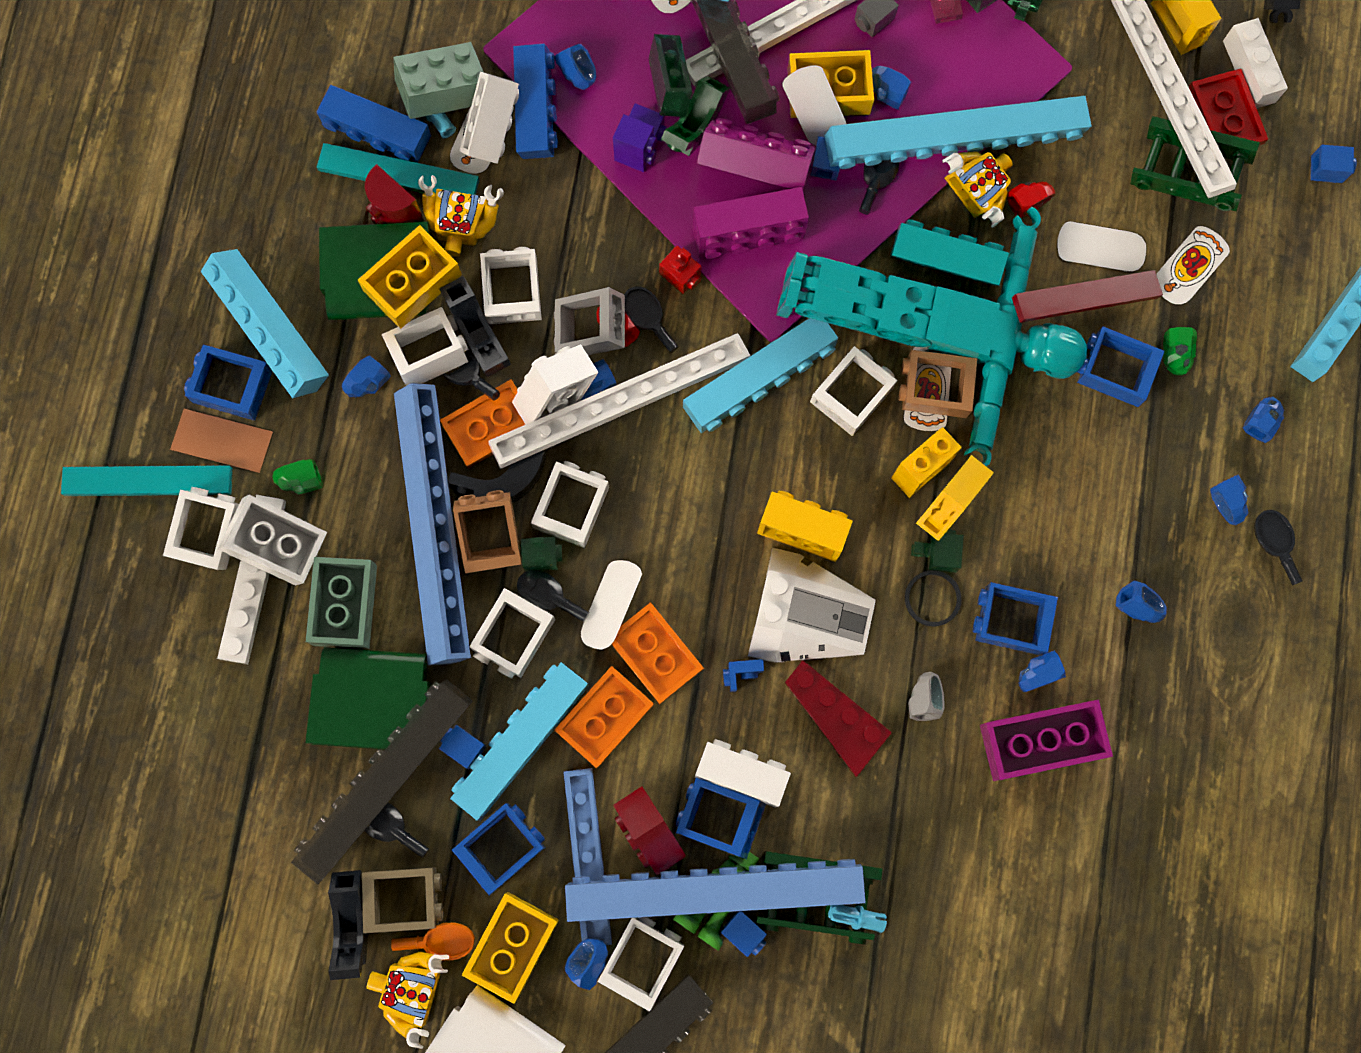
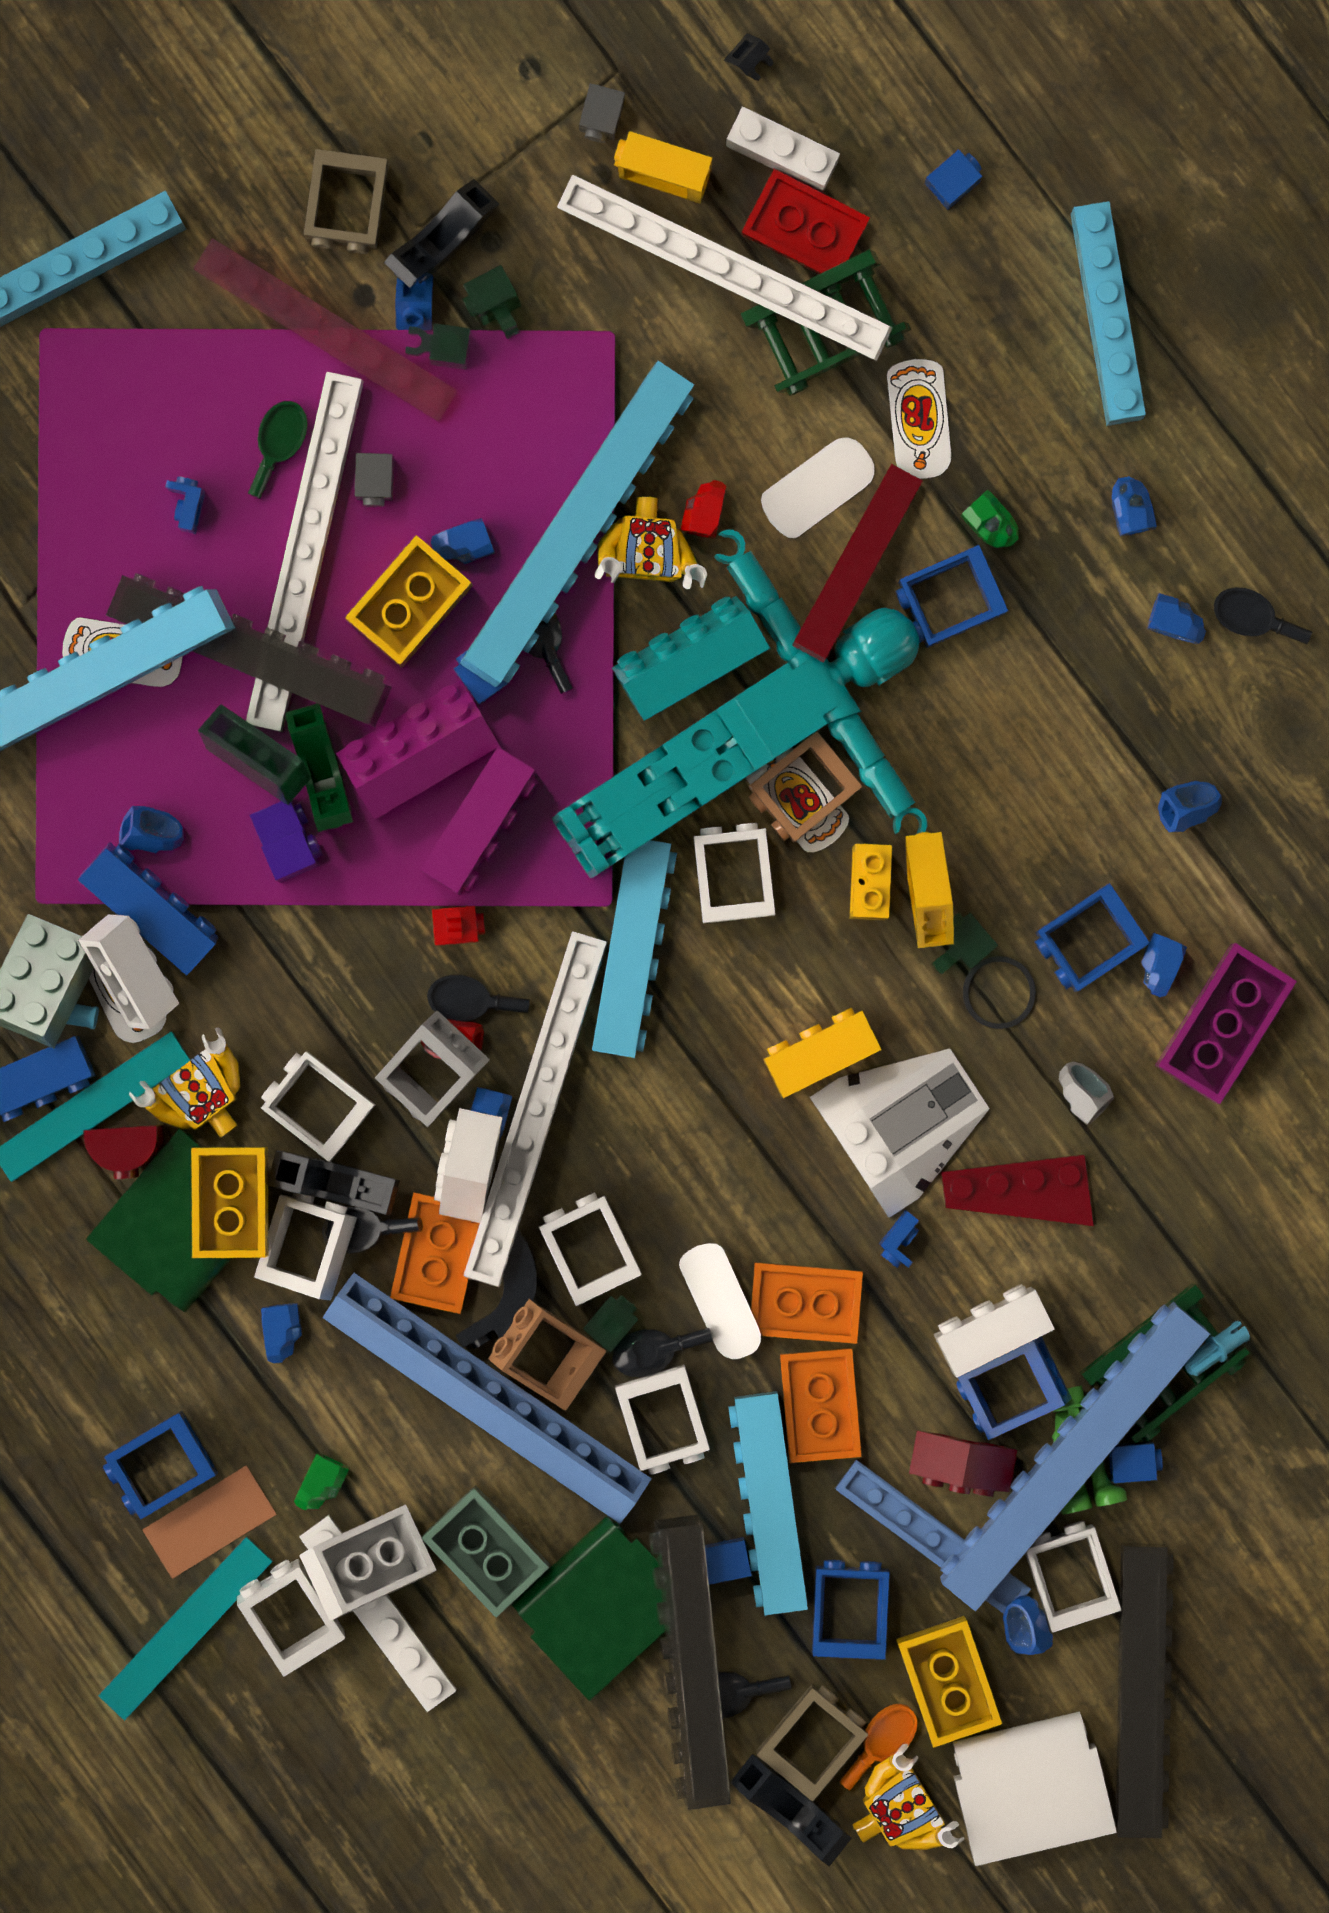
camera: 45 degrees left, 10 degrees up
medium azure brick [201,249,329,398] -> none
white sticker [783,65,846,145] -> none

